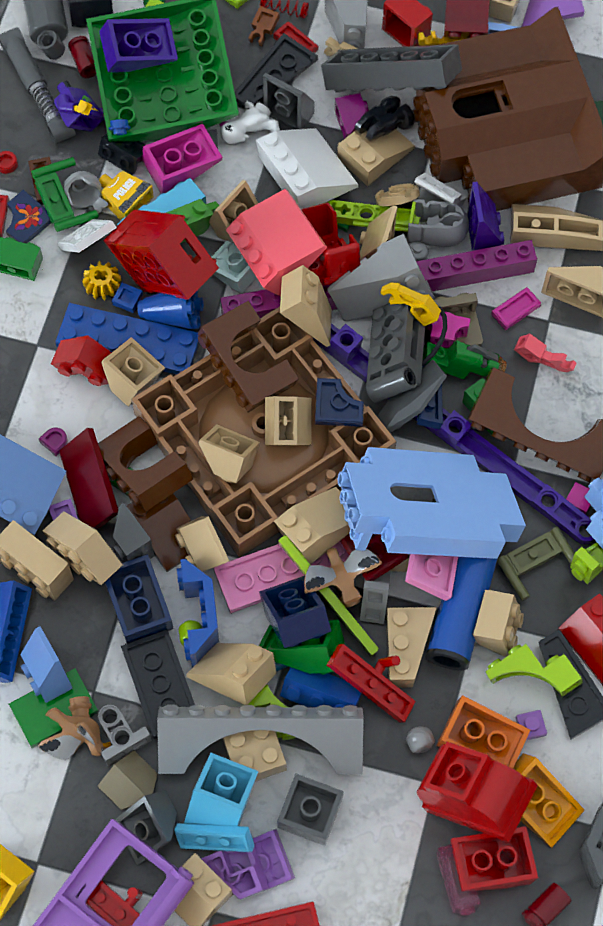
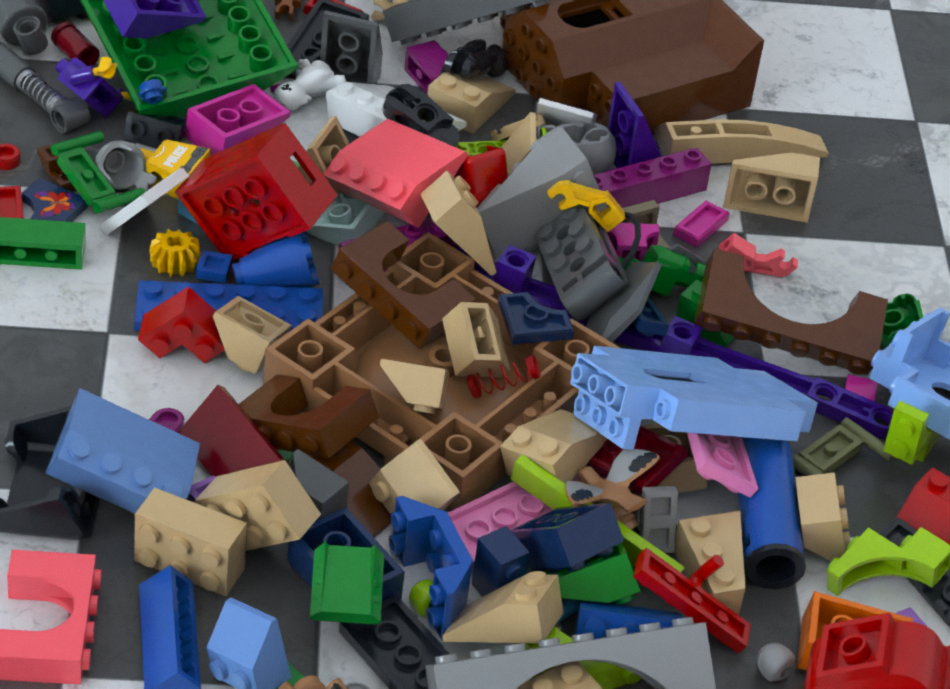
camera: 20 degrees left, 25 degrees down
none -> green slope [310,541,384,625]
none -> black piece [382,84,460,147]
none -> red piece [467,355,541,399]
none -> dark blue brick [472,526,530,597]

